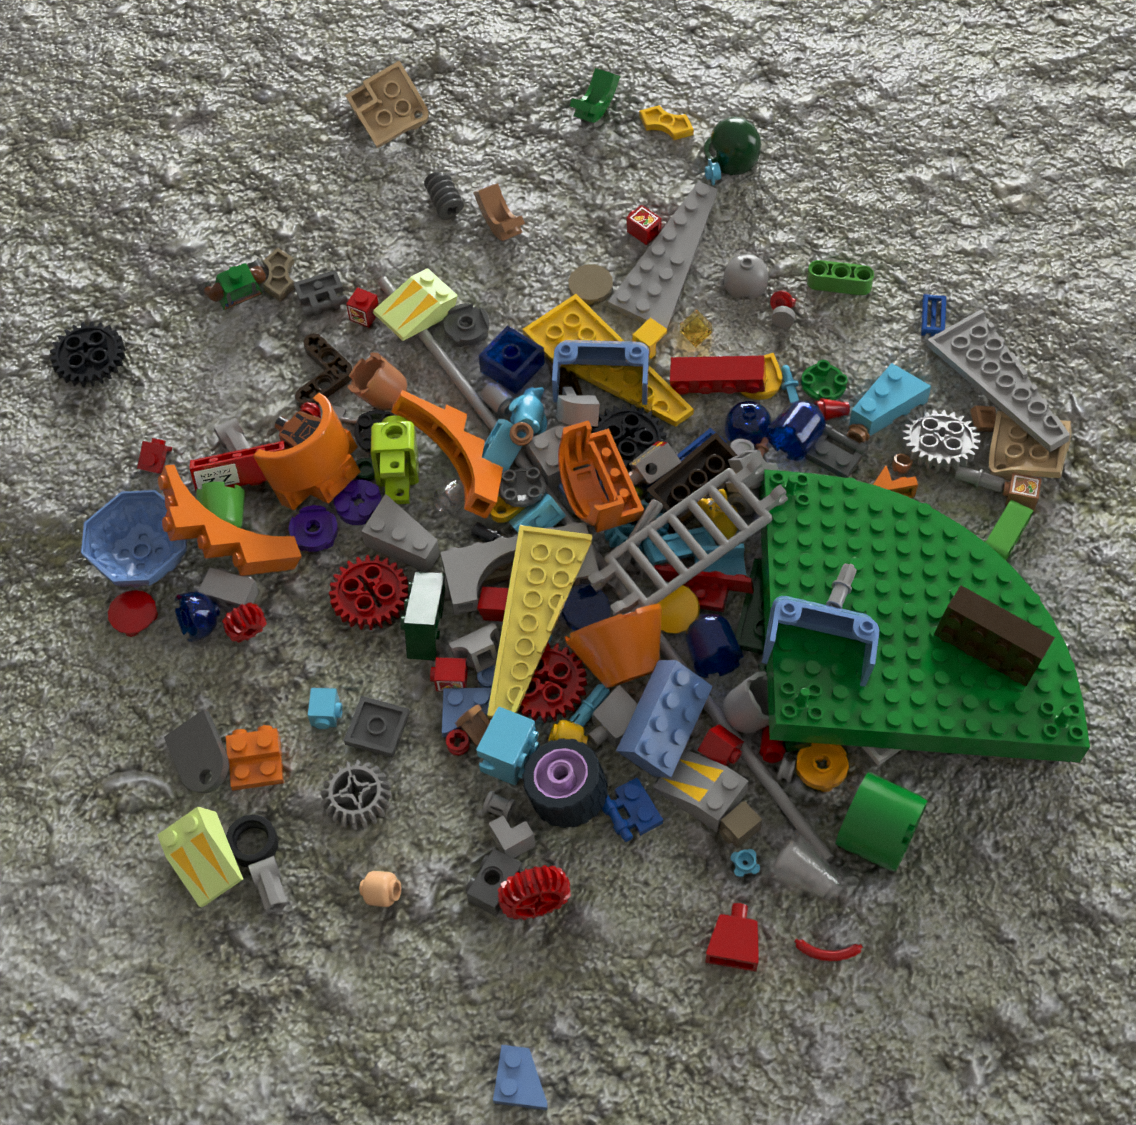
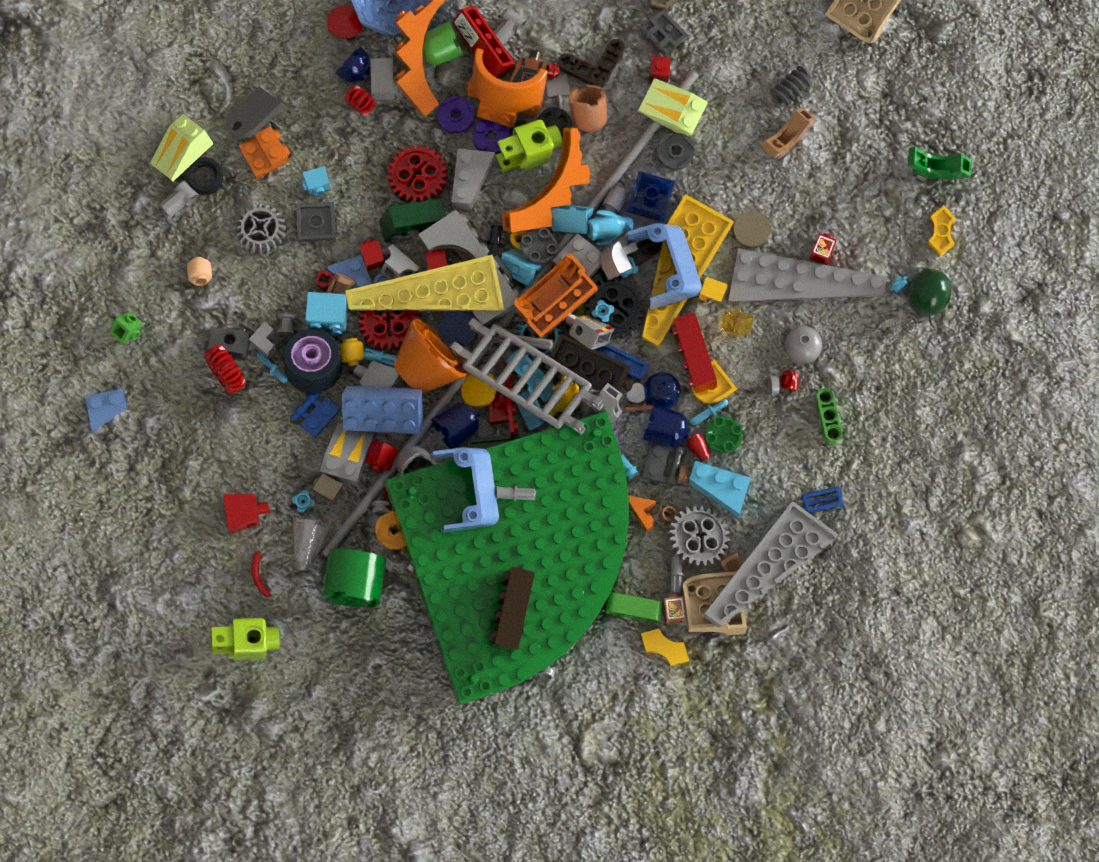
camera: 65 degrees right, 15 degrees up
medium nougat plate [510,422,534,446] -> none
none -> bright green brick [109,312,143,344]
none -> lime piece [211,618,280,661]
none -> medium azure piece [257,352,288,383]
none -> medium azure plate [592,300,614,322]
none -> yellow tile [641,628,689,667]

